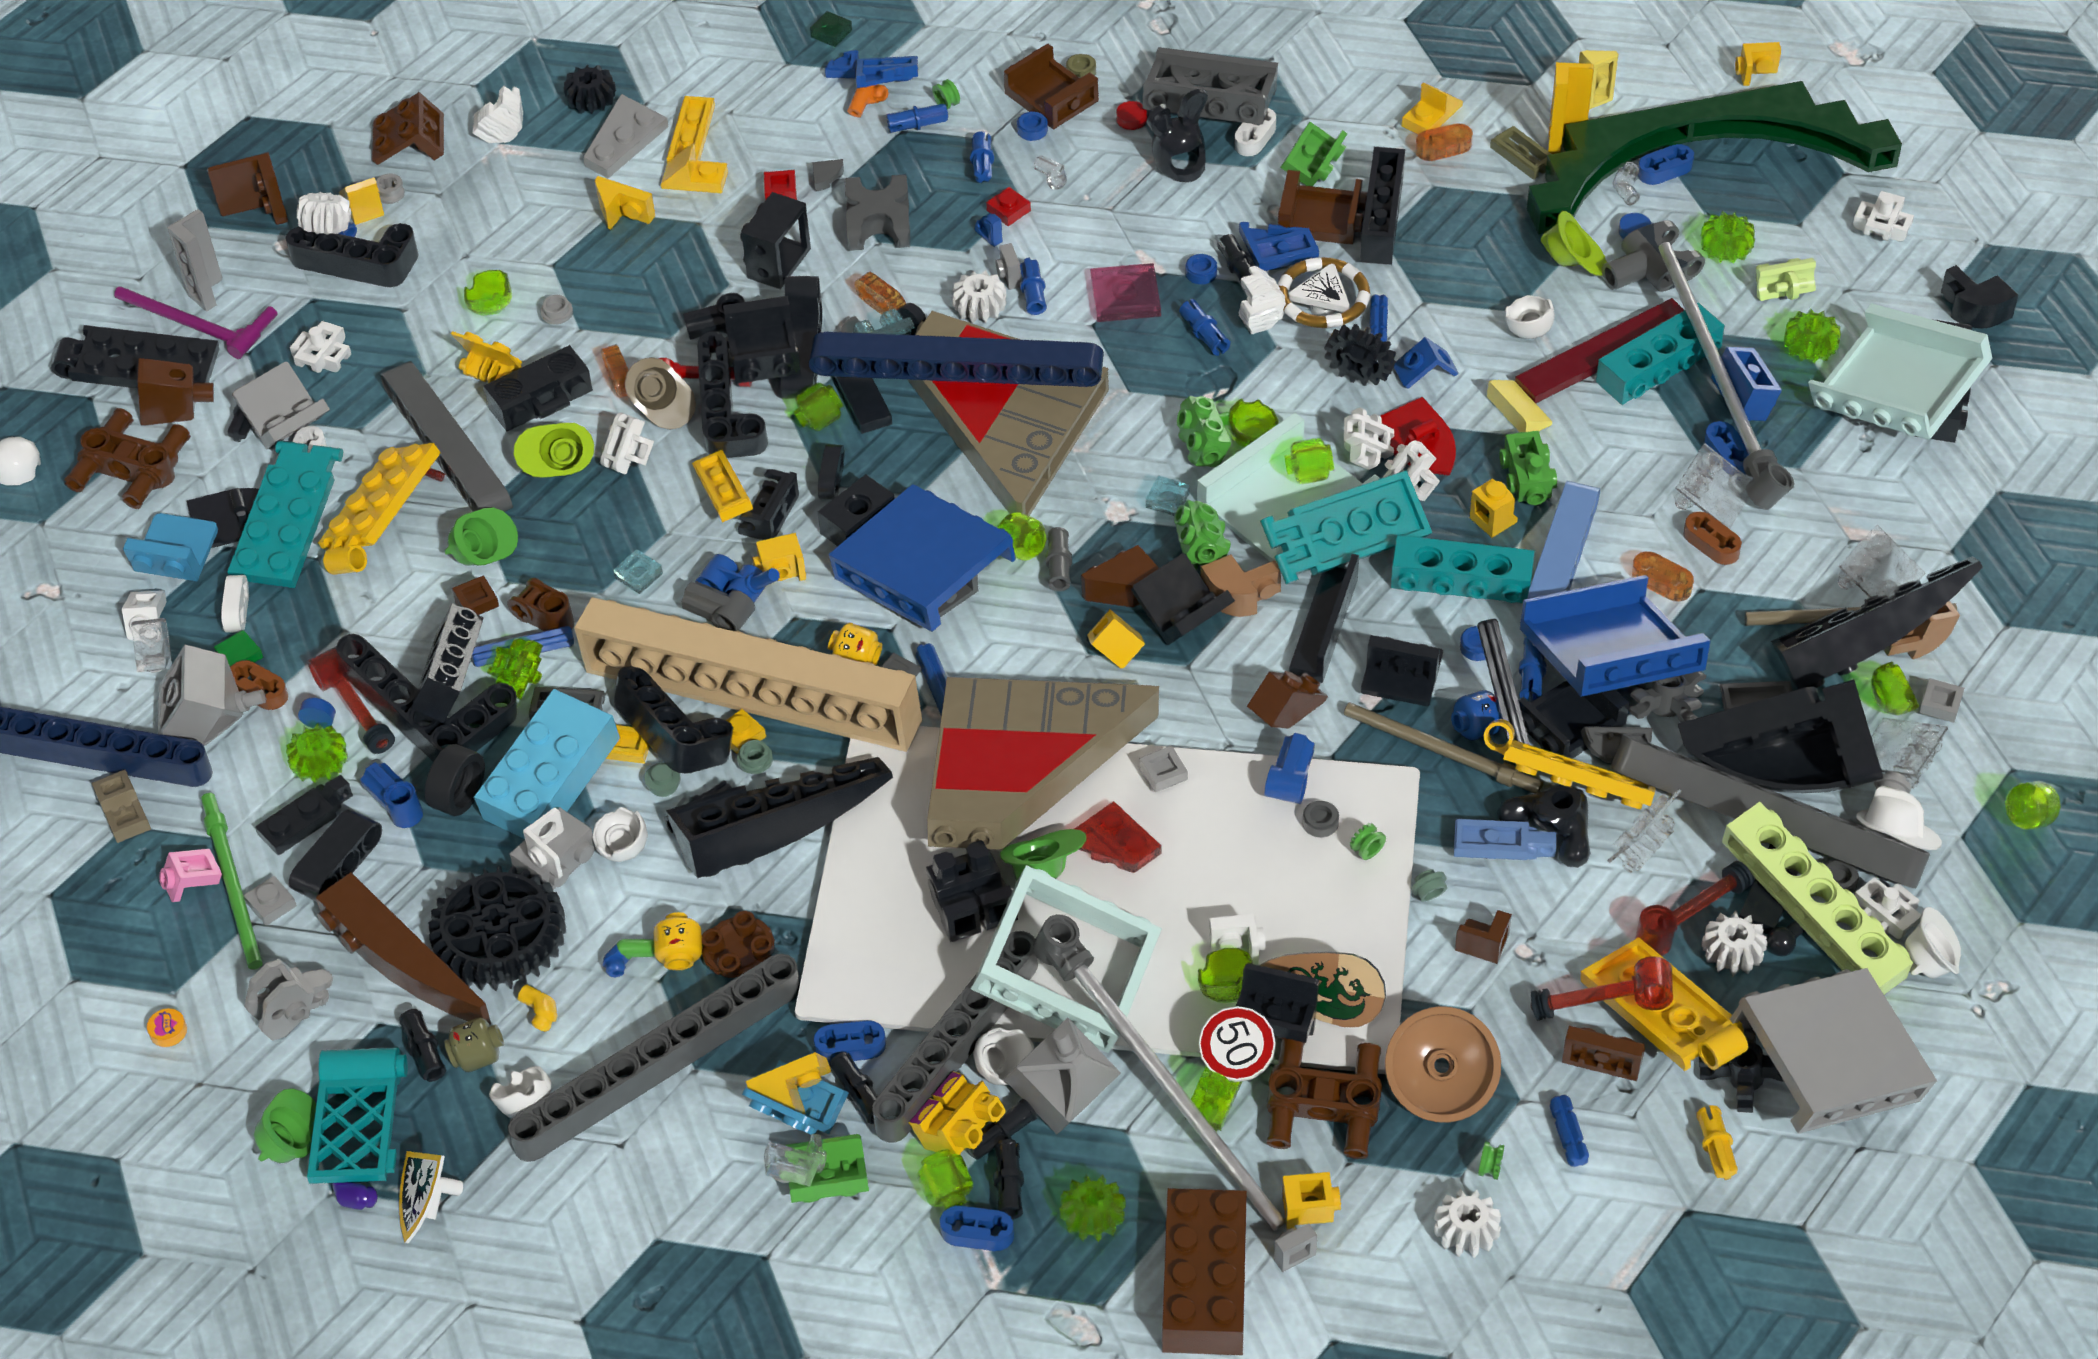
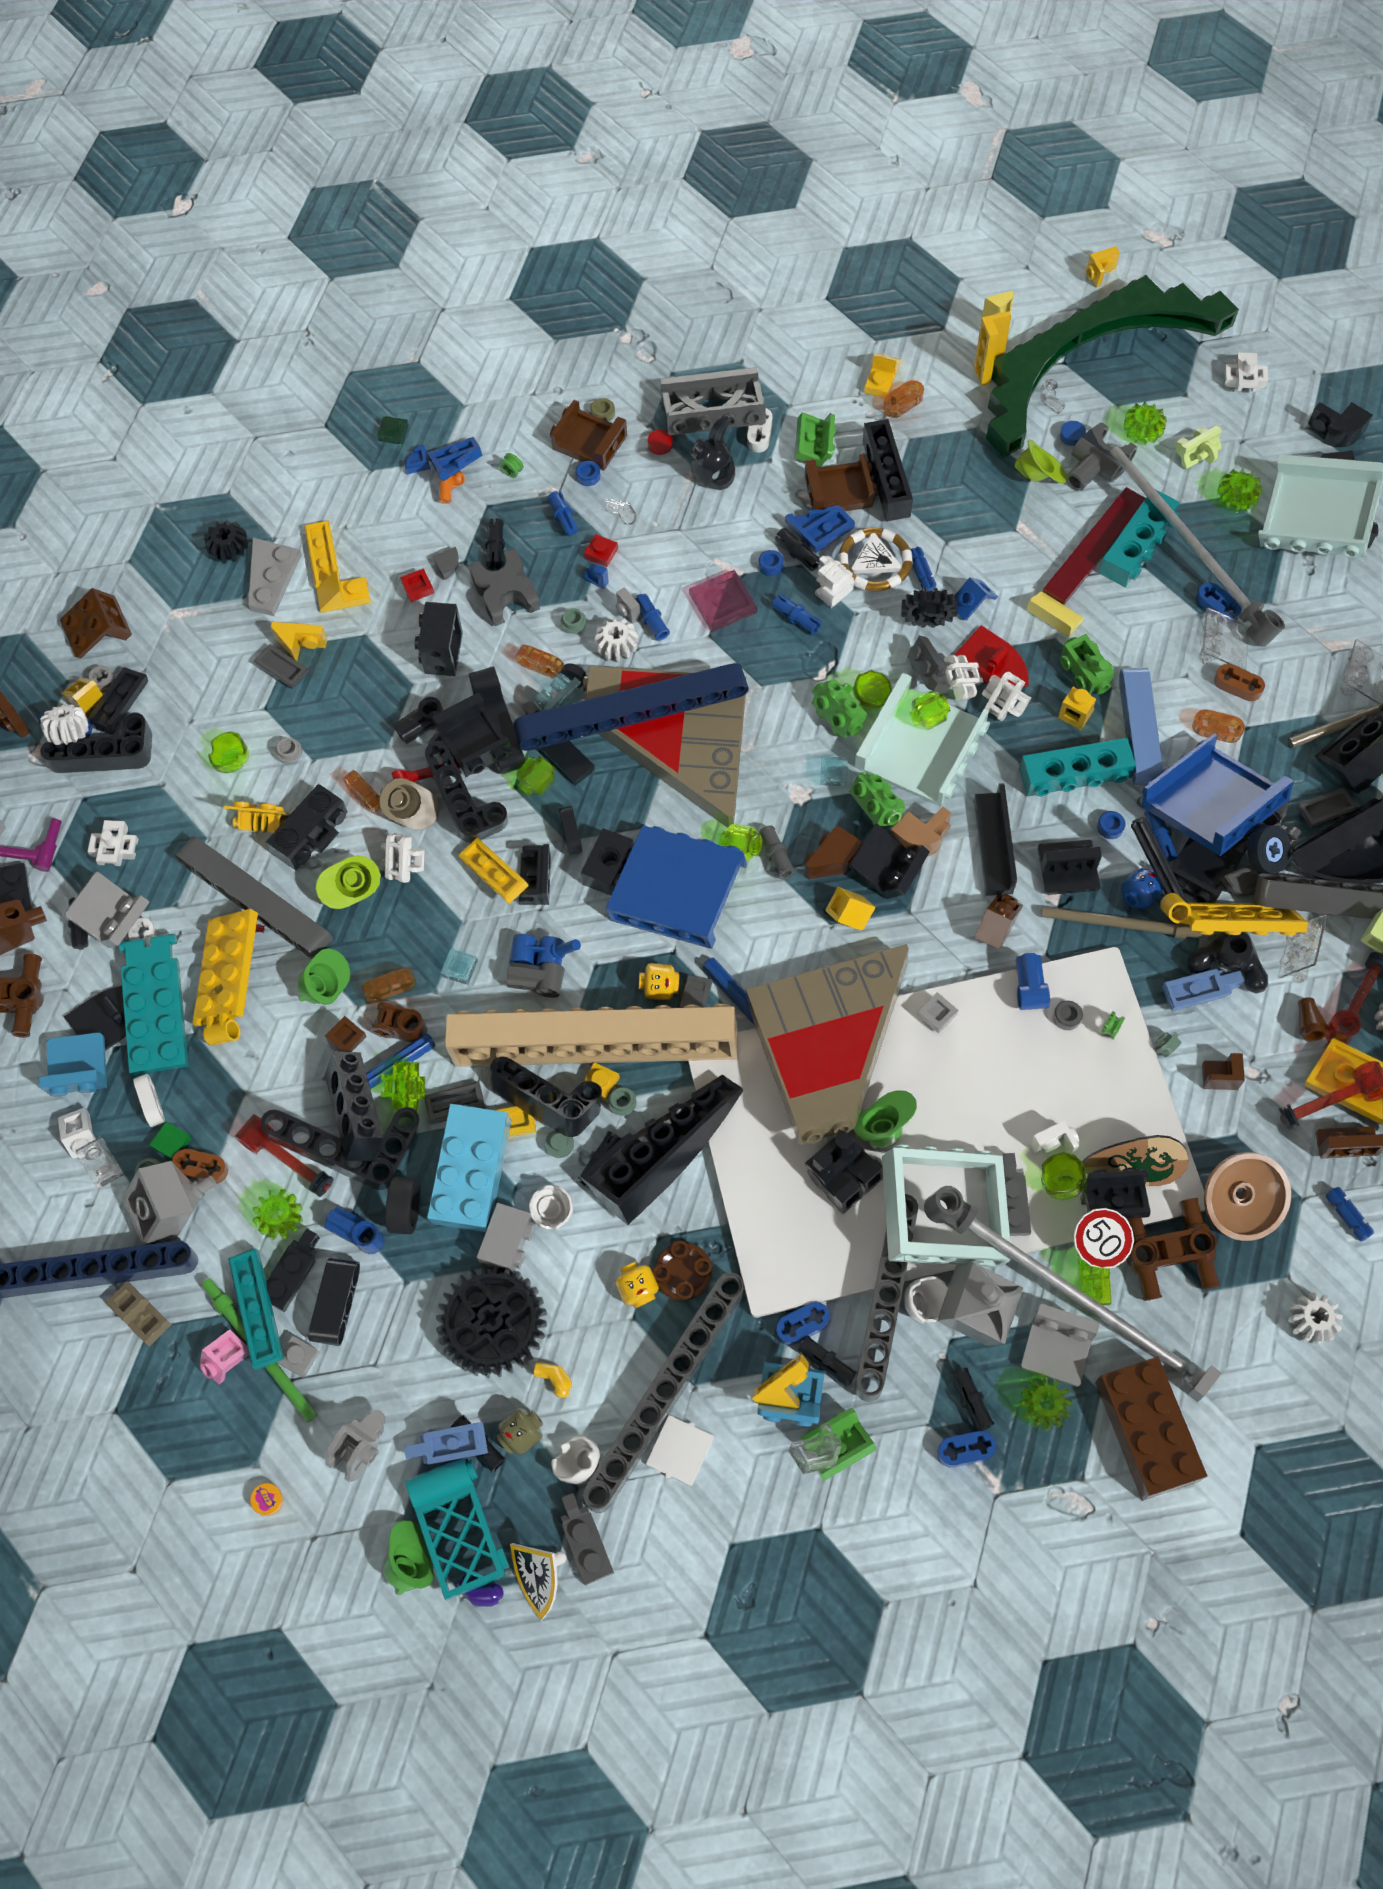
camera: 20 degrees left, 15 degrees up
blue tile [298,698,336,729] -> none
reddish brown slope [315,872,491,1025] -> none
white hair [472,86,523,143] -> none
white bracket [523,808,564,879] -> none
arm [603,939,654,978] -> none
yellow brick [752,533,806,581] -> none
blue axle [886,104,949,133] -> none
yellow hips [909,1071,1006,1157] -> none
clear neon green head [917,1149,974,1210] -> none
black axle [966,1098,1037,1160] -> none
clear red wing [1074,801,1162,873] -> none
teal hinge [1260,470,1433,585] -> none
yellow brick [1282,1172,1341,1230] -> none
bright green bush [1478,1141,1505,1180] -> none
olive tile [1490,126,1551,180] -> none
white hair [1505,295,1555,339] -> none
blue beam [1637,144,1694,185] -> none
blue brick [1711,347,1782,421] -> none
none -> black hinge [88,667,148,735]
none -> teal tile [228,1248,284,1370]
none -> dark grey tile [253,644,309,689]
none -> clear orange beam [362,968,416,1002]
none -> medium blue hinge [404,1422,488,1464]
none -> black pin [485,518,505,569]
none -> sand green plate [561,608,586,633]
none -> dark grey hinge [561,1493,614,1586]
none -> white piece [646,1415,714,1487]
none -> dark grey hinge [907,635,951,694]
none -> dark grey hinge [1003,1153,1031,1236]
none -> light grey bracket [1020,1303,1100,1387]
none -> black bush [1247,825,1291,874]
none -> reddish brown cone [1298,997,1328,1041]

